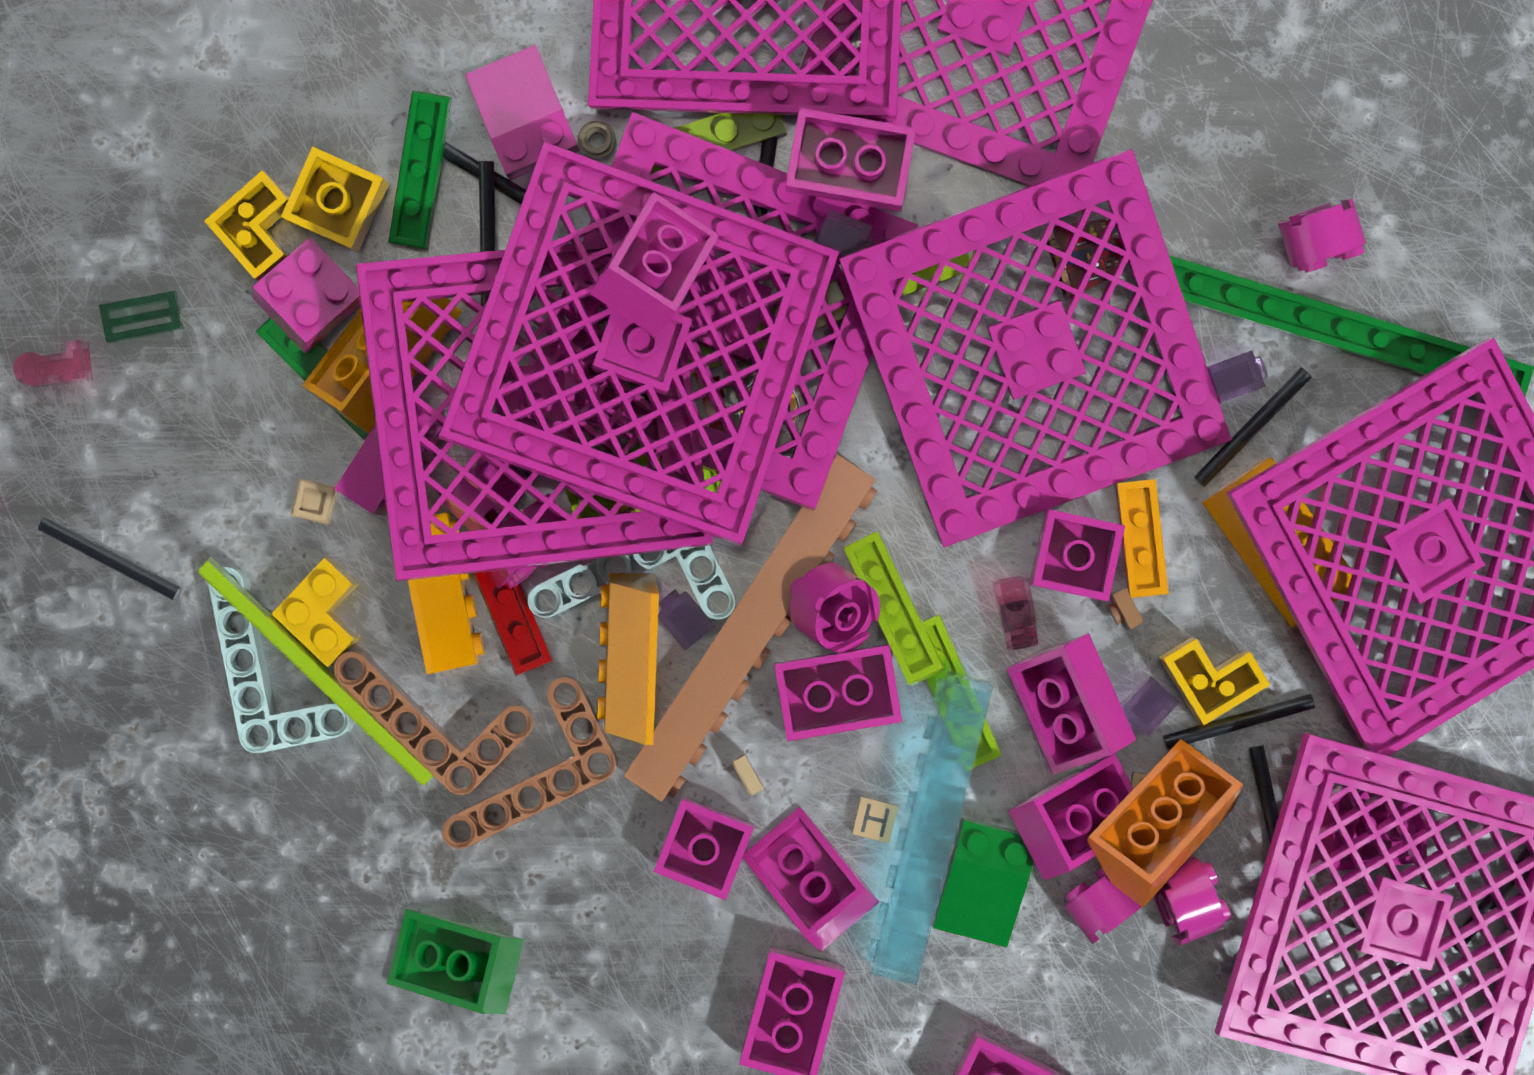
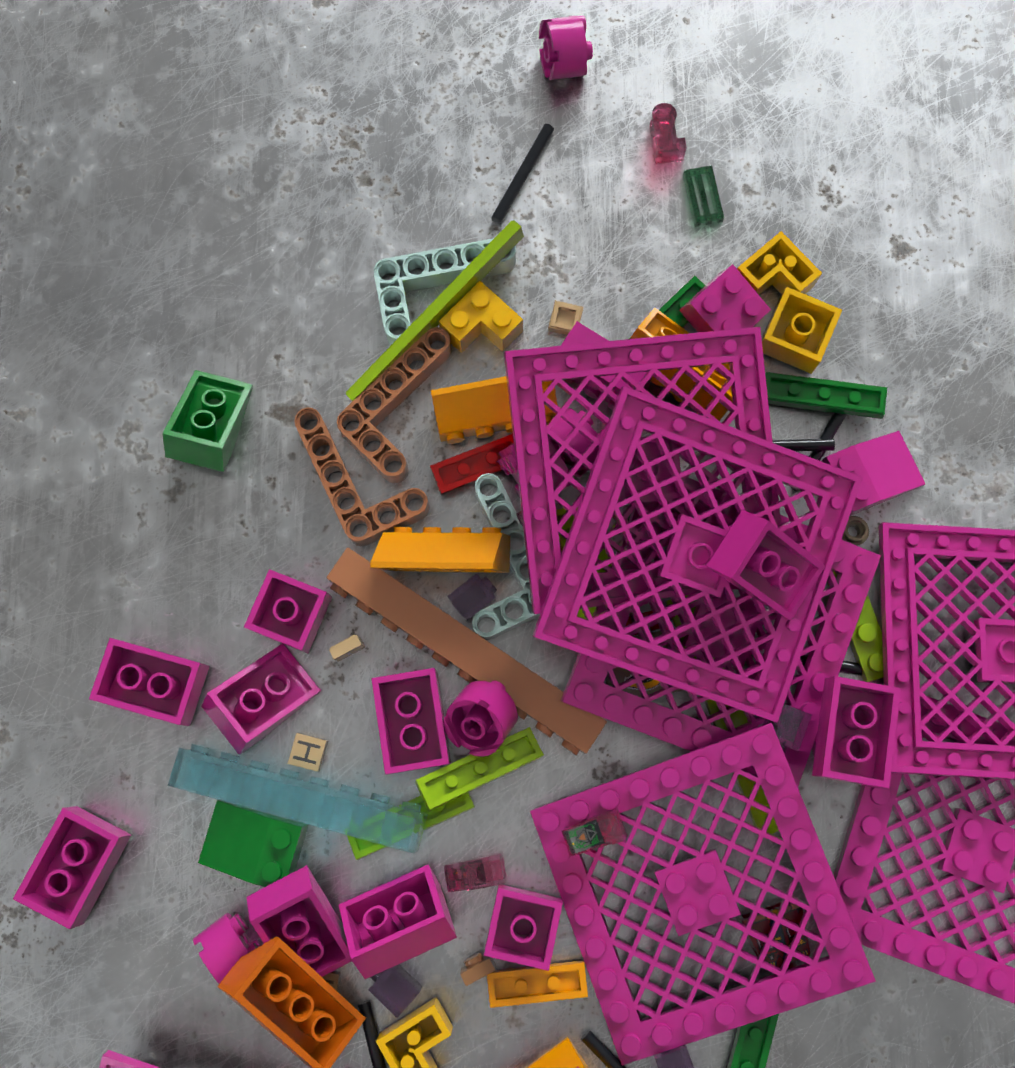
camera: 90 degrees right, 10 degrees down
dark pink brick [1153,856,1231,946] -> none
none -> leg [561,808,628,856]

